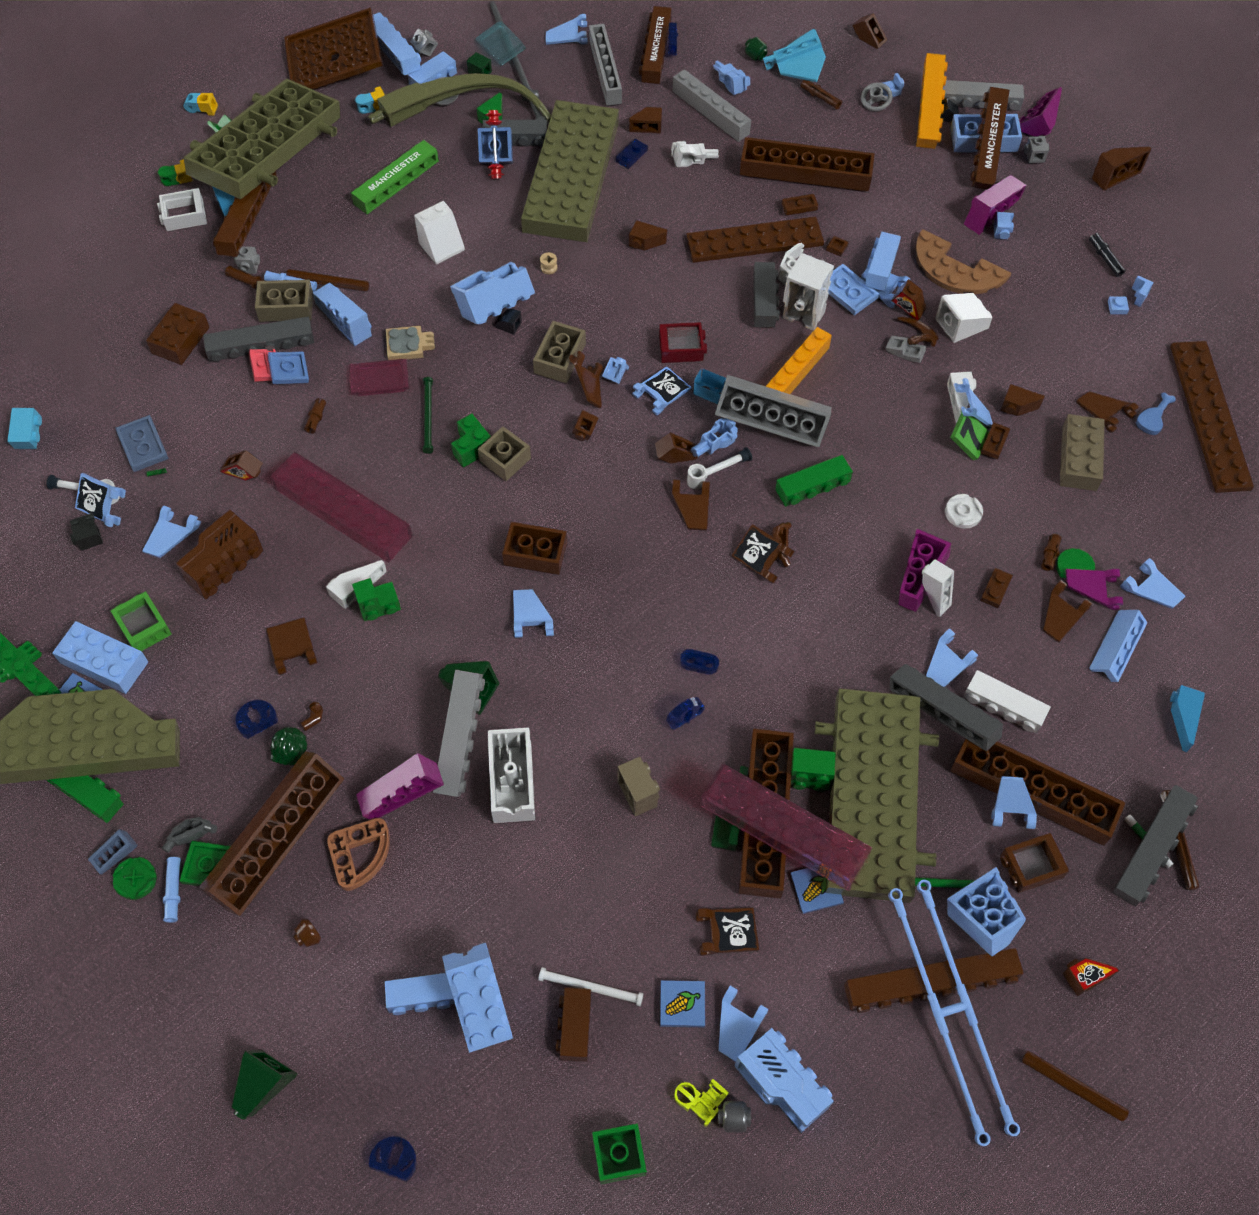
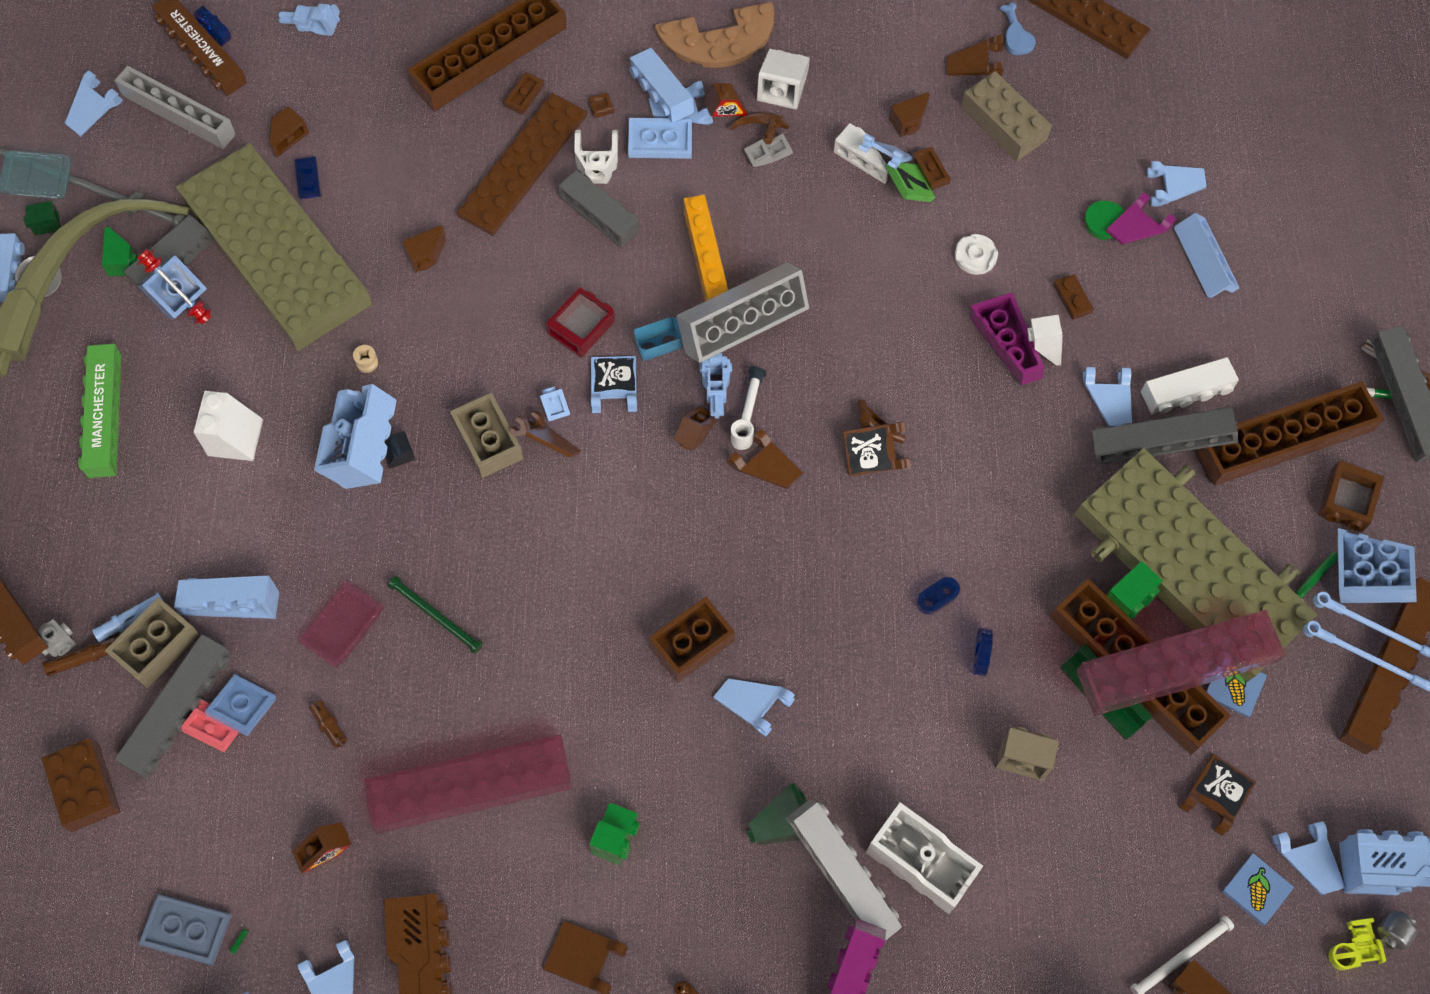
camera: 50 degrees left, 5 degrees up
reddish brown axle [286,269,370,291] -> none
white slope [326,560,387,609] -> none
piece [386,326,435,361] -> none
green brick [451,414,491,468] -> none
dark tan brick [478,426,531,481] -> none
reddish brown brick [572,410,599,441] -> none
white piece [671,141,719,167] -> none
light grey brick [672,69,751,142] -> none
green brick [775,455,853,507] -> none
white piece [783,253,834,331] -> none
light blue flag [991,776,1037,829] -> none
reddish brown pin [1041,534,1062,571] -> none
reddish brown flag [1043,580,1092,642] -> none
dark azure slope [1170,685,1205,752] -> none

